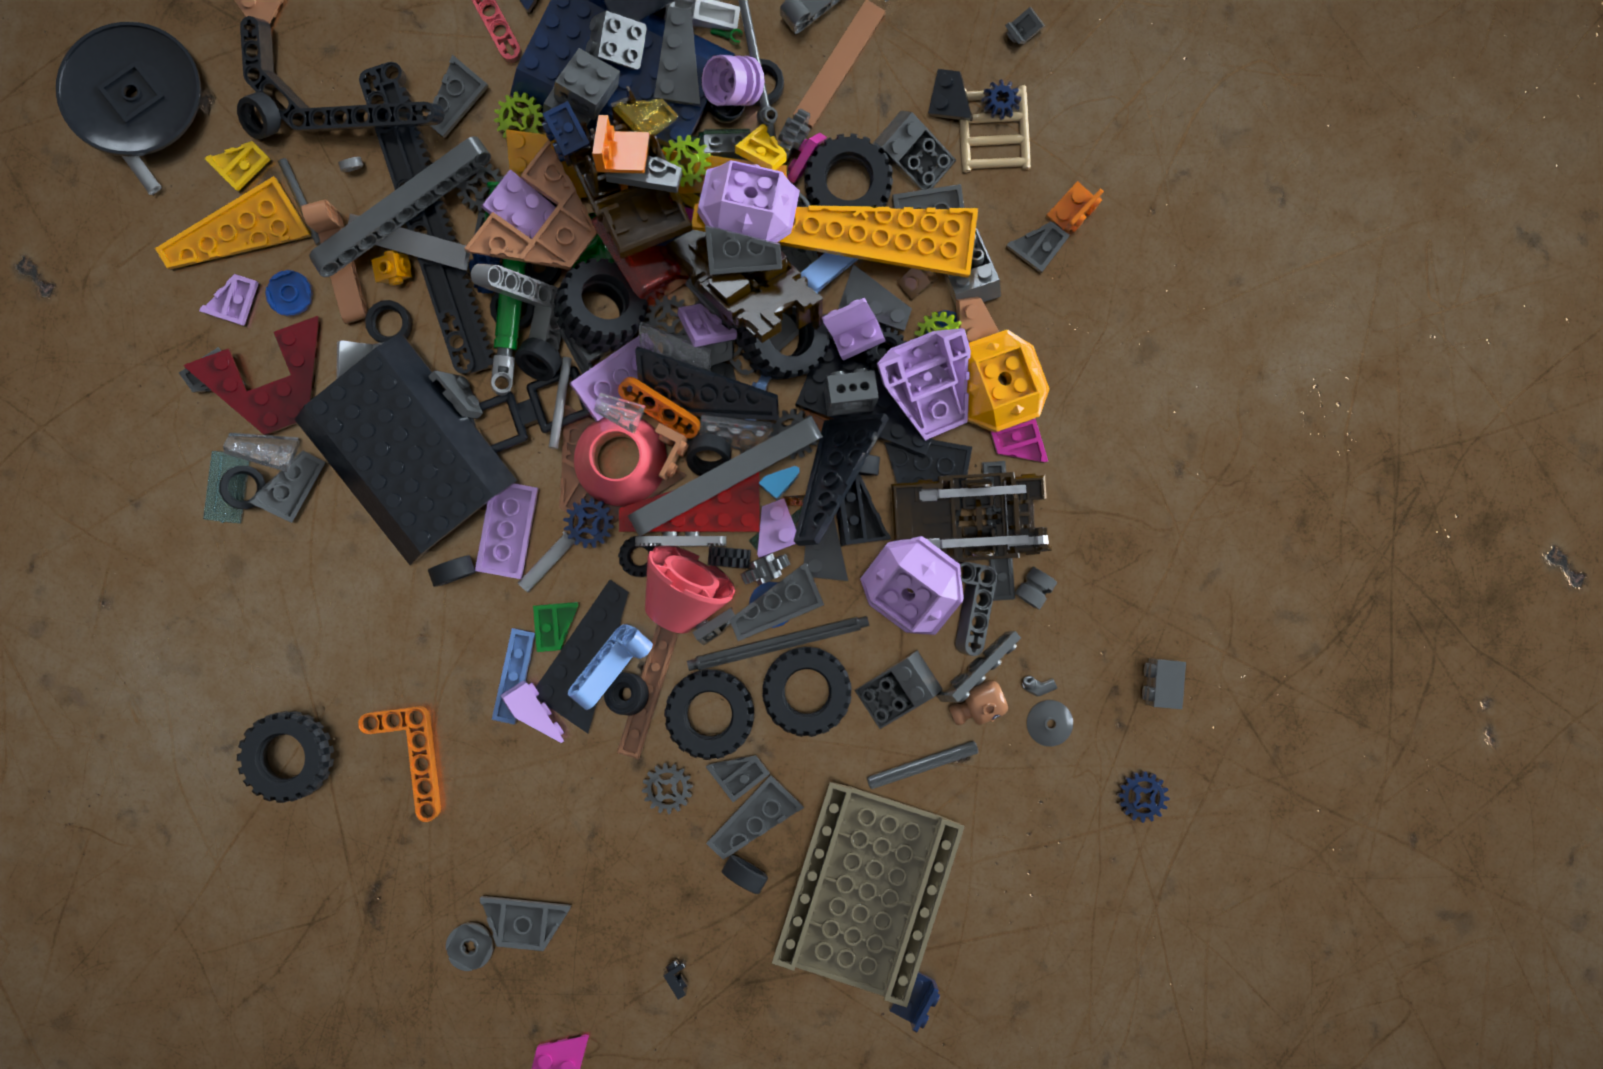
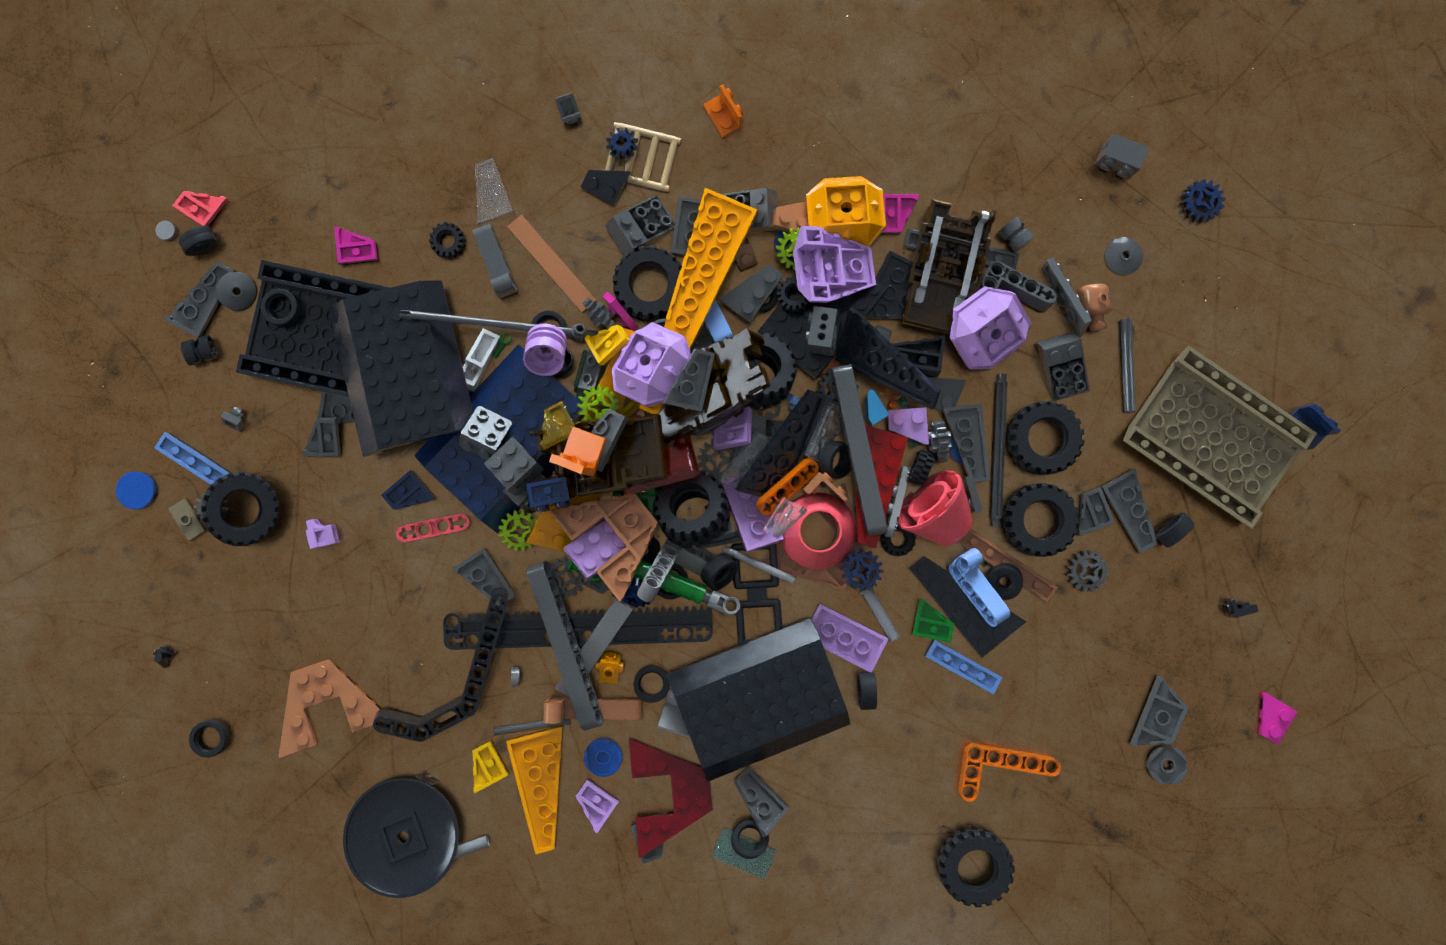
camera: 70 degrees left, 0 degrees up
clear wing [223,433,300,472] -> none
black tyre [237,92,281,140] -> none
dark grey wing [429,371,483,419] -> none
lavender slope [500,680,564,743] -> none
dark grey wing [654,6,701,107] -> none
lavender bracket [822,298,886,360] -> none
dark grey wing [1006,222,1070,273] -> none
dark grey arm [1022,676,1057,696] -> none

